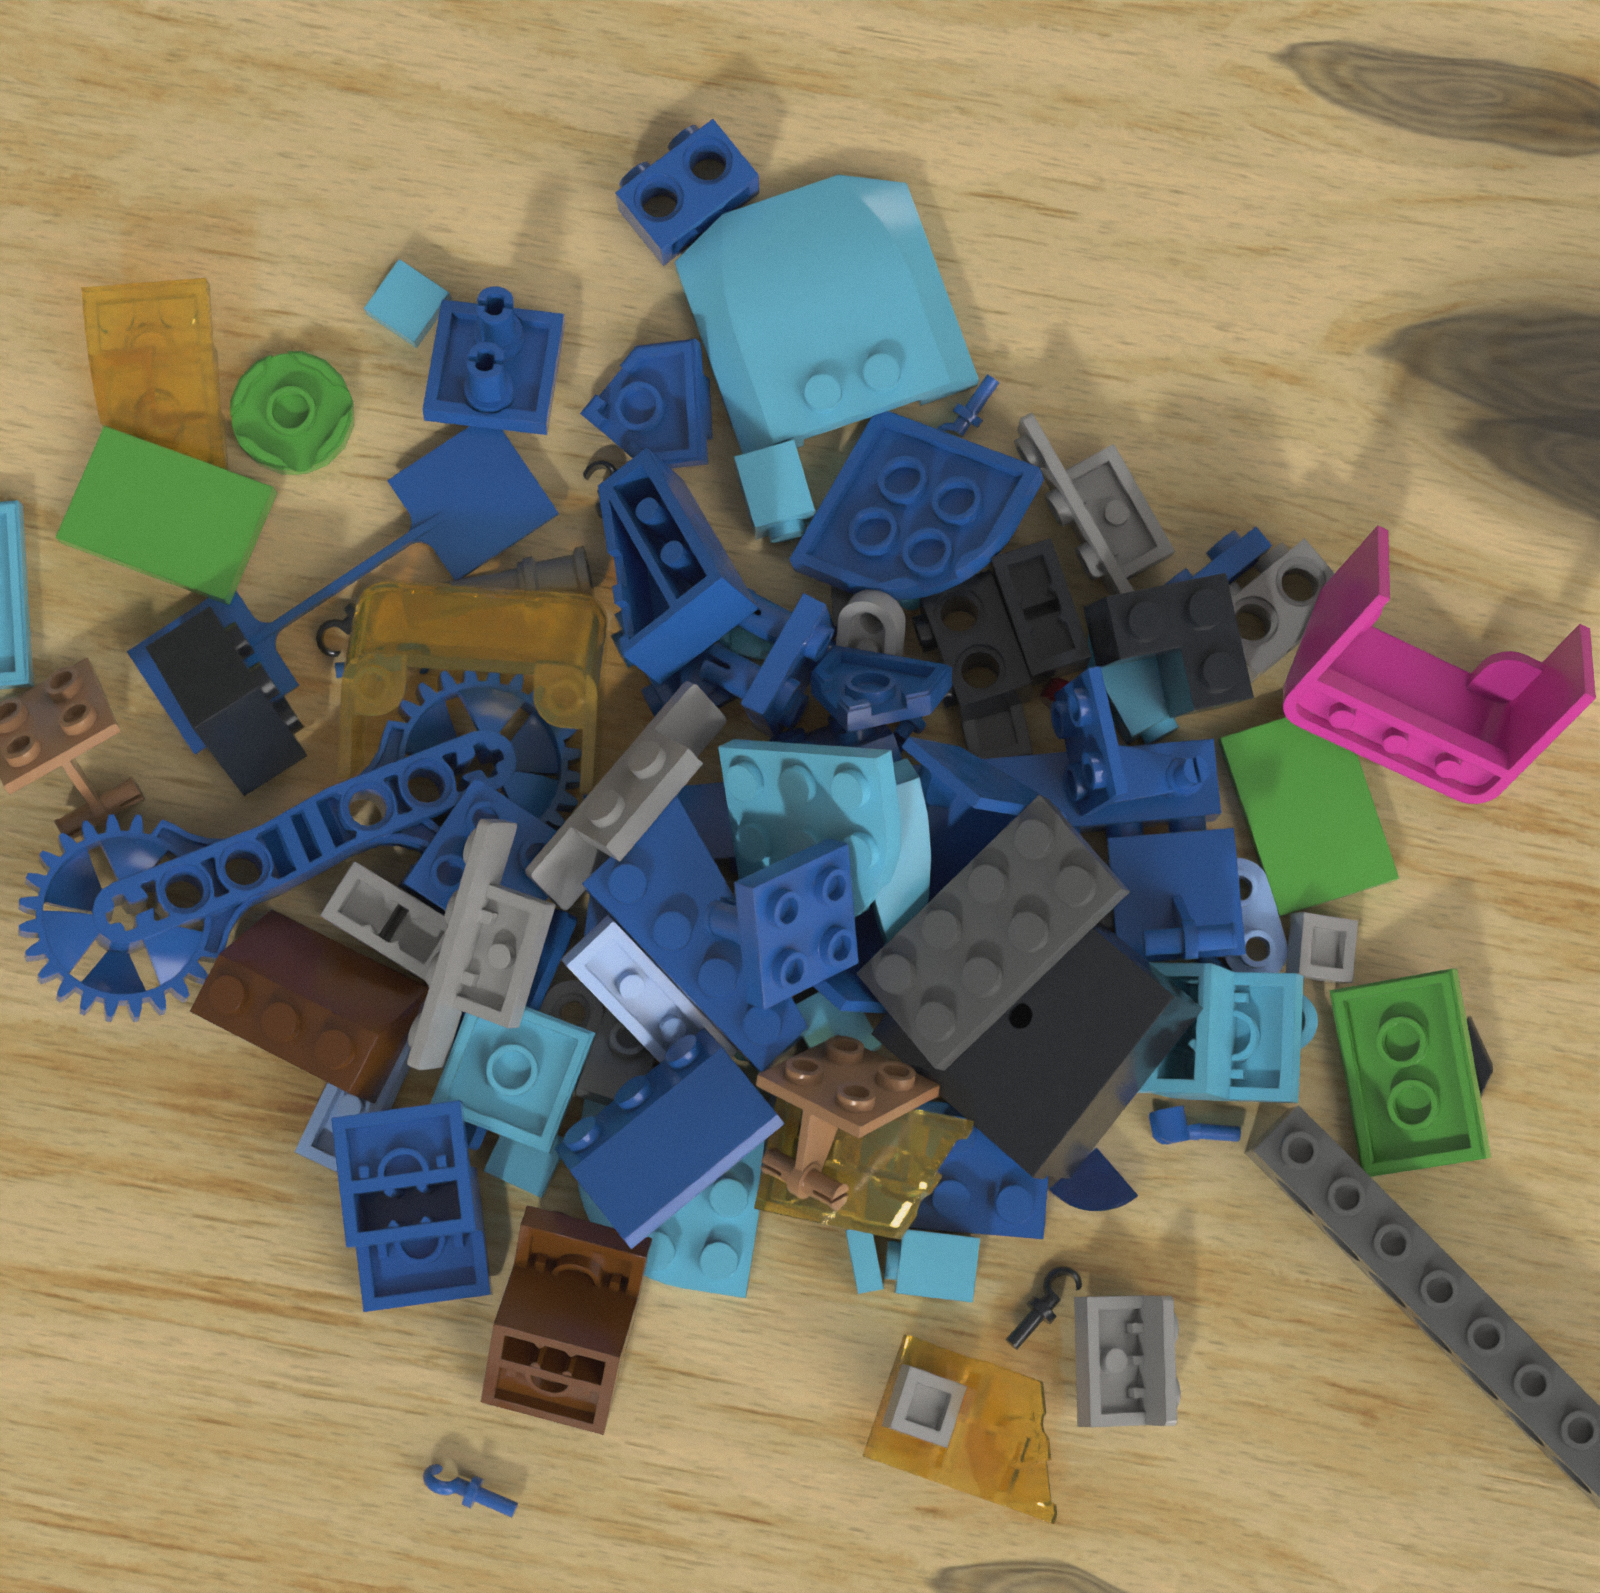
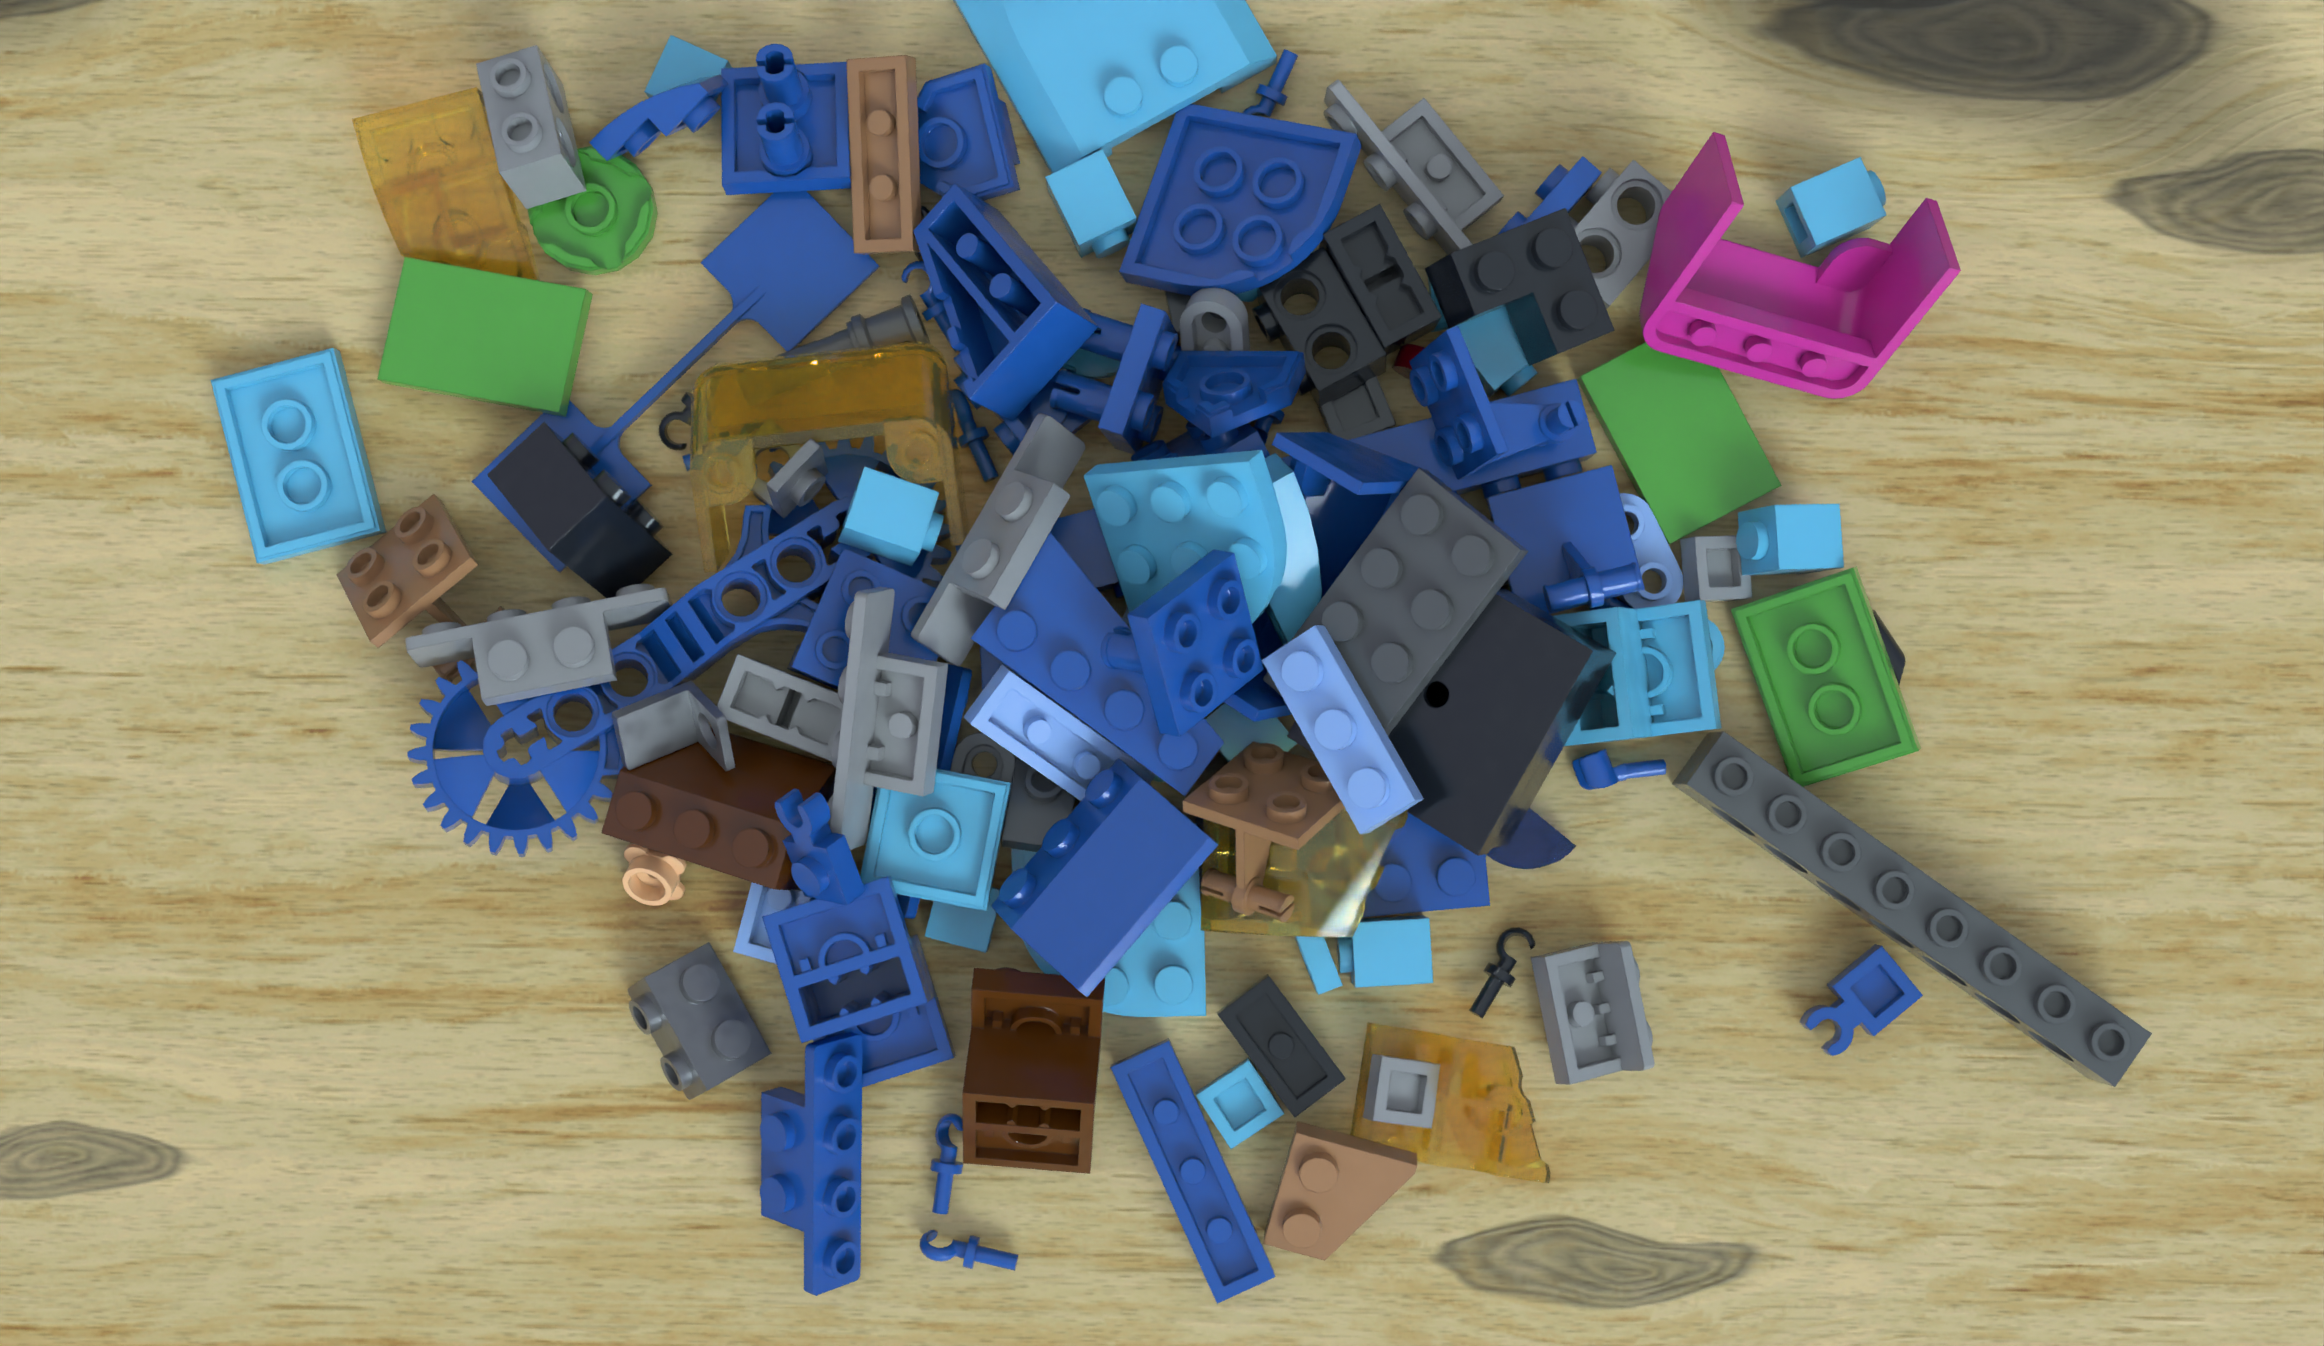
camera: 10 degrees left, 5 degrees up
none -> light grey bracket [405,584,673,706]
none -> light grey brick [476,45,587,209]
none -> blue slope [589,74,729,161]
none -> flat silver bracket [612,680,735,771]
none -> light nougat plate [622,843,687,906]
none -> flat silver bracket [628,942,772,1100]
none -> flat silver bracket [727,422,828,518]
none -> blue bracket [760,1032,863,1296]
none -> blue plate [775,789,866,905]
none -> medium azure brick [838,466,944,566]
none -> medium nougat plate [846,55,922,255]
none -> blue hand [901,261,958,352]
none -> blue hand [930,1113,963,1214]
none -> blue hand [948,389,999,482]
none -> blue plate [1110,1038,1276,1304]
none -> medium azure tile [1195,1058,1284,1149]
none -> black plate [1217,974,1346,1118]
none -> light blue plate [1262,625,1424,834]
none -> medium nougat wing [1263,1121,1417,1261]
none -> medium azure brick [1736,504,1844,576]
none -> medium azure brick [1776,157,1886,258]
none -> blue plate [1800,944,1923,1056]

